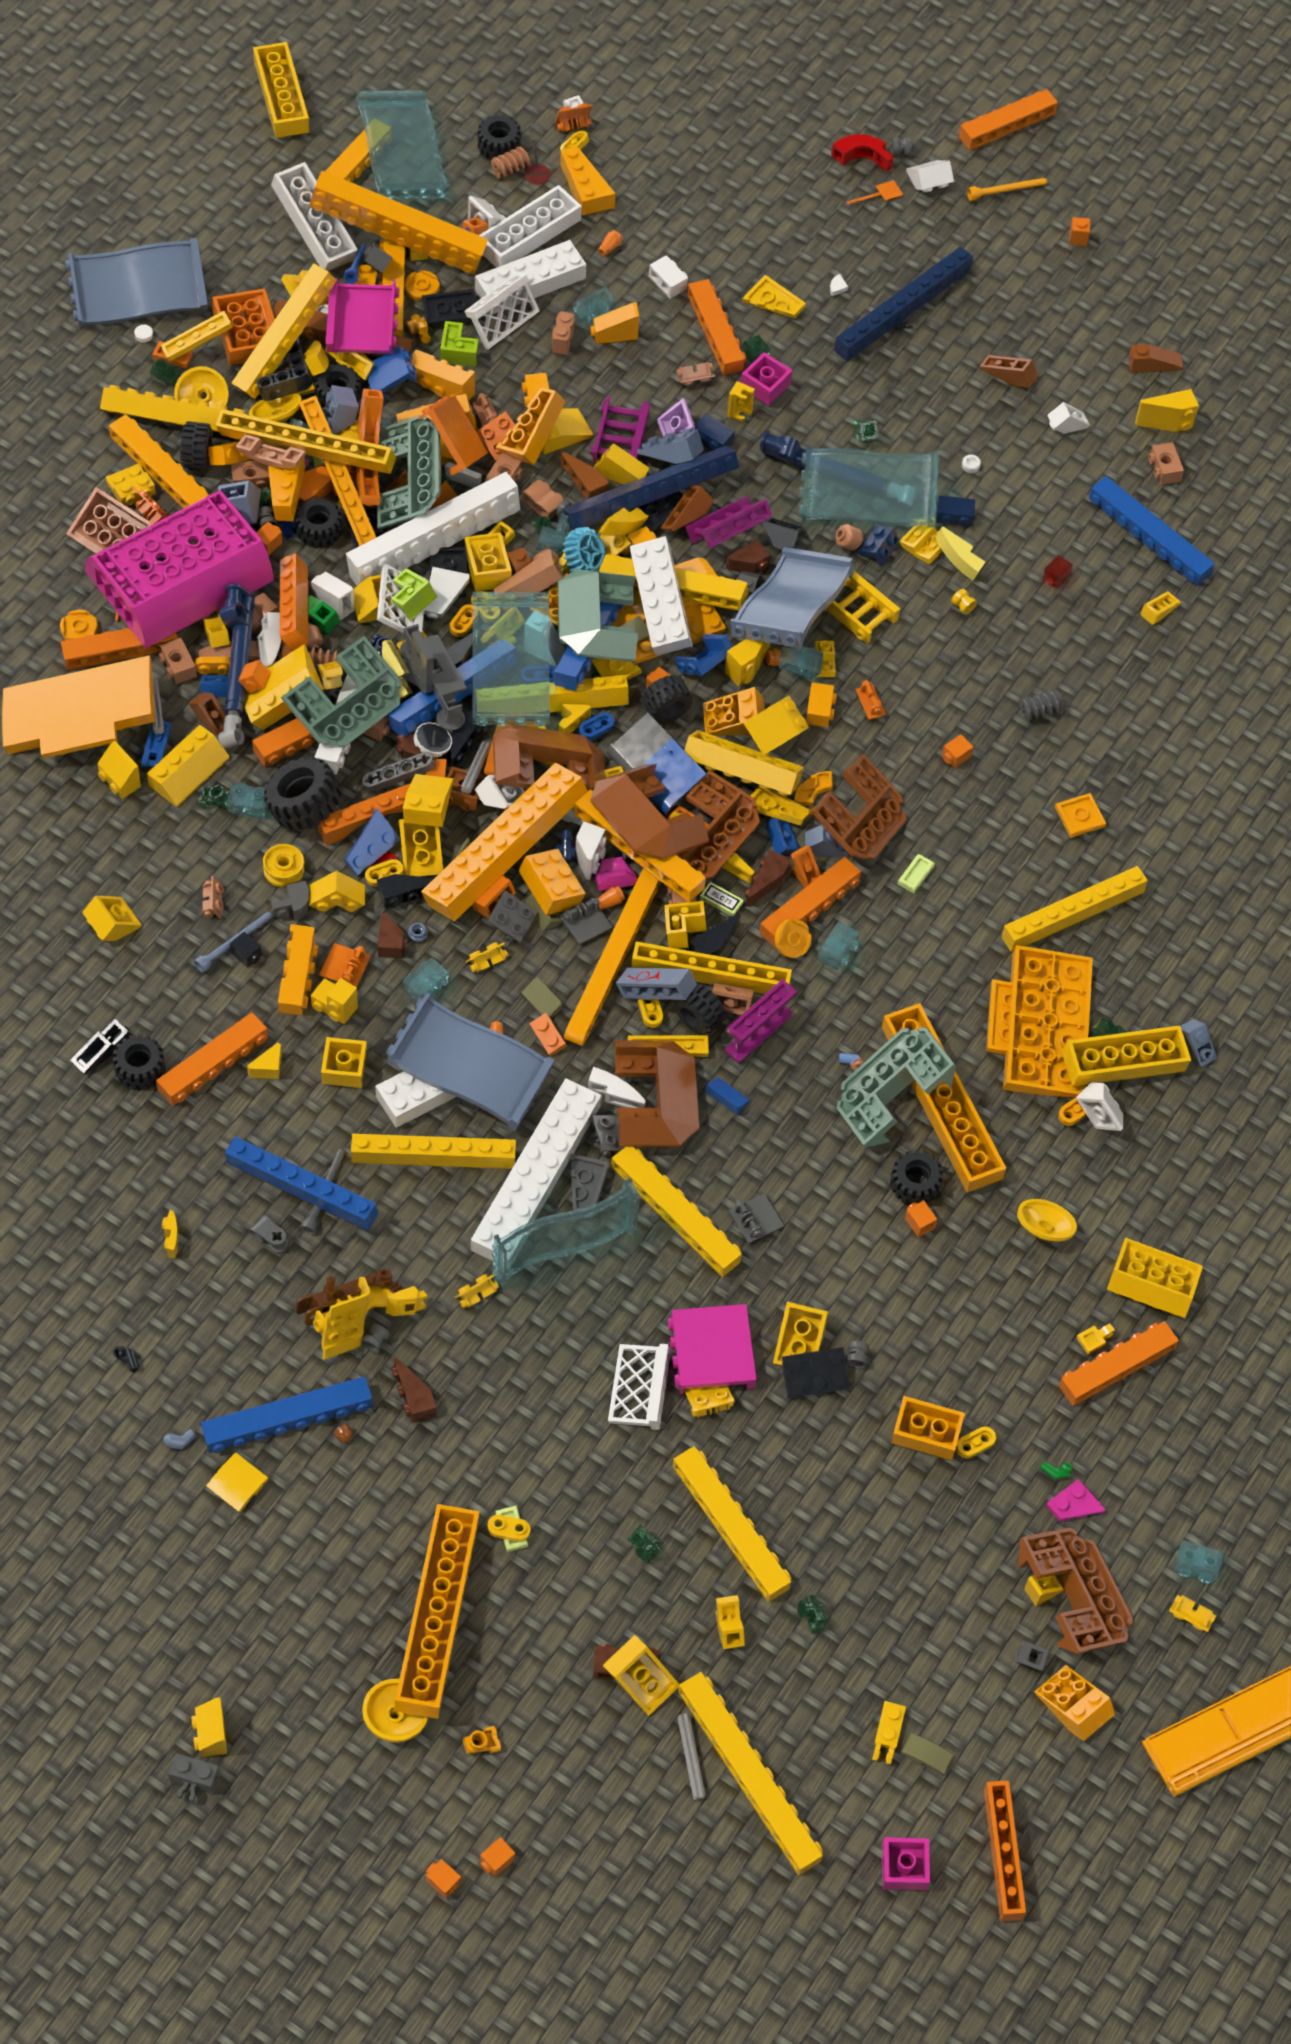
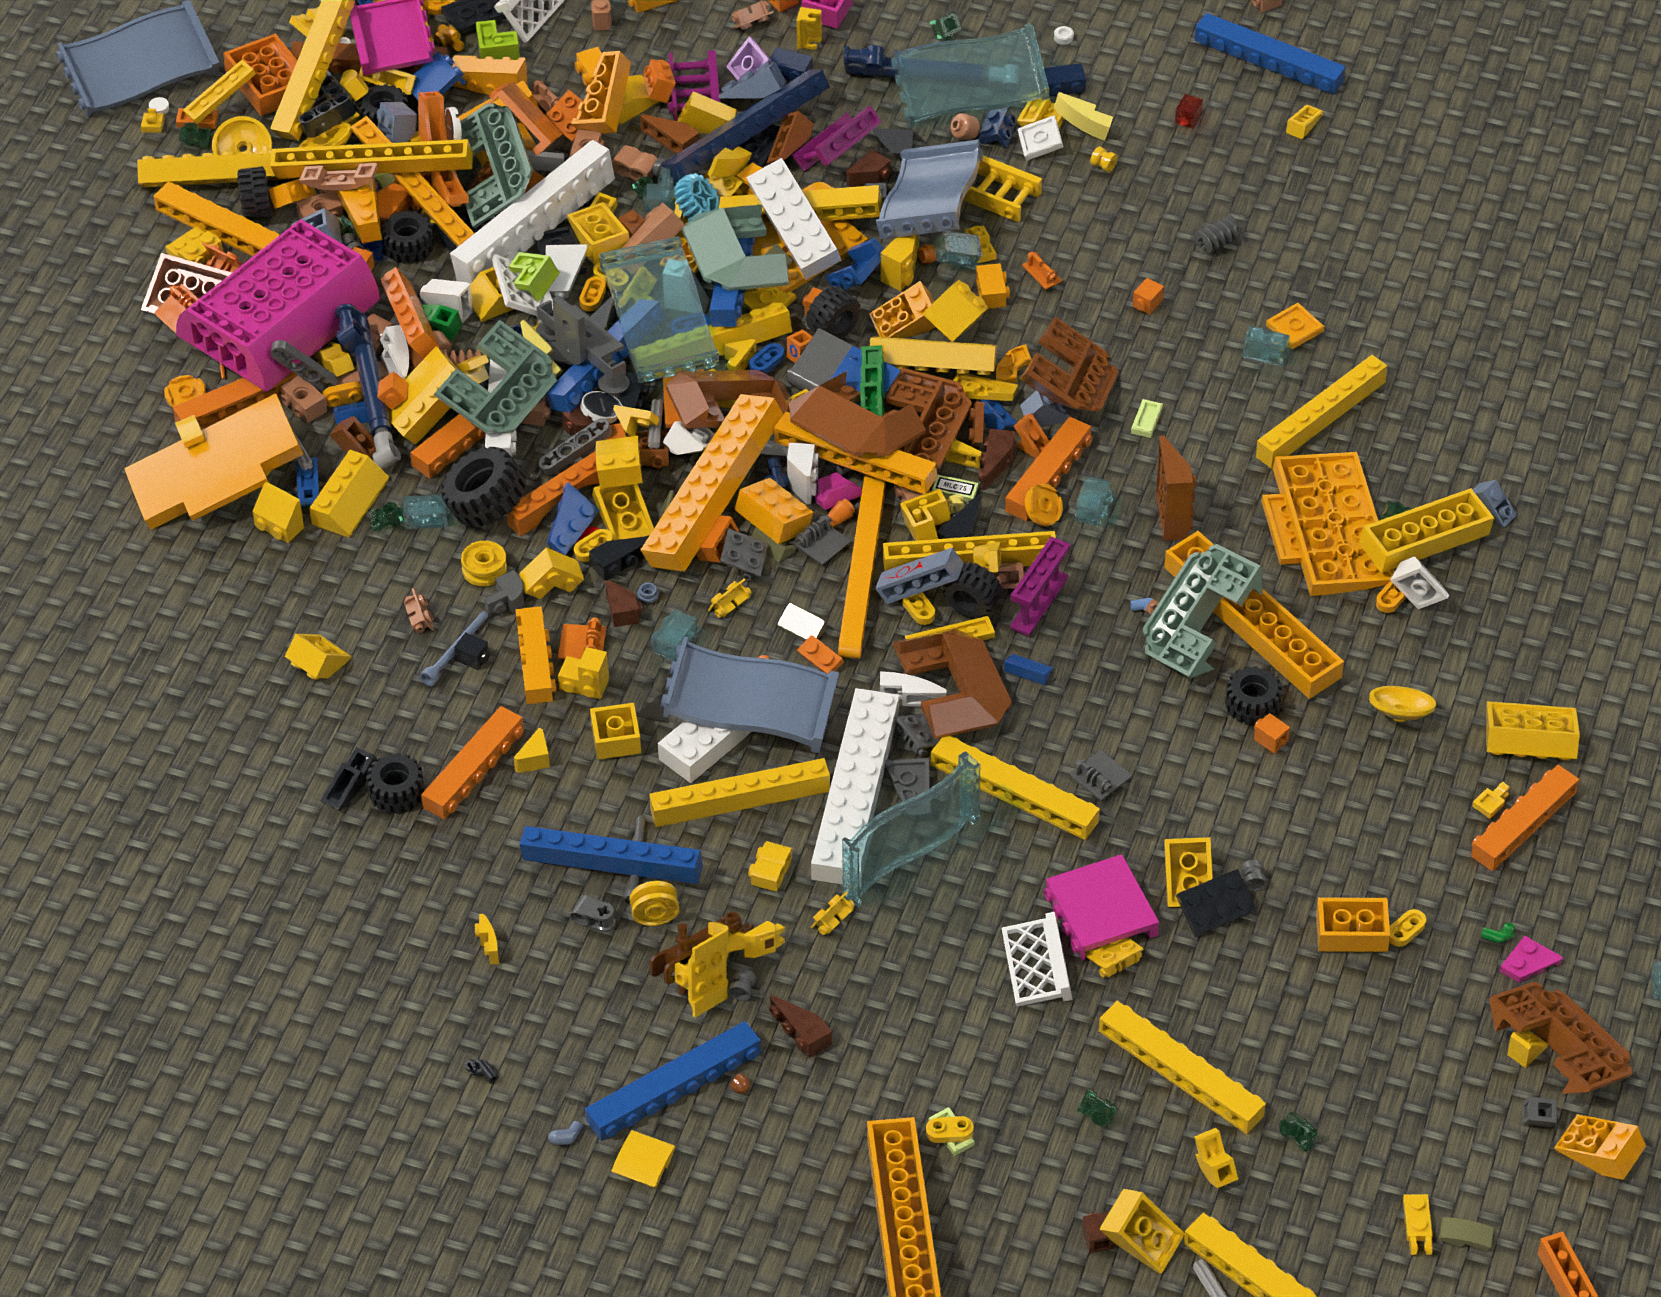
camera: 10 degrees left, 10 degrees down
none -> yellow tile [141,108,164,133]
none -> orange hinge [154,284,198,333]
none -> yellow slope [175,415,205,448]
none -> dark grey beam [271,340,338,391]
none -> tile [445,107,462,140]
none -> yellow slope [613,405,660,436]
none -> yellow wheel [630,881,679,926]
none -> orange brick [643,59,676,103]
none -> yellow brick [748,841,792,892]
none -> orange brick [787,329,813,363]
none -> green slope [860,345,884,417]
none -> light yellow bush [946,495,965,515]
none -> dark orange wing [967,401,984,448]
none -> yellow slope [973,542,1002,572]
none -> white plate [1017,115,1064,161]
none -> dark orange slope [1156,435,1196,541]
none -> clear light blue brick [1243,326,1290,367]

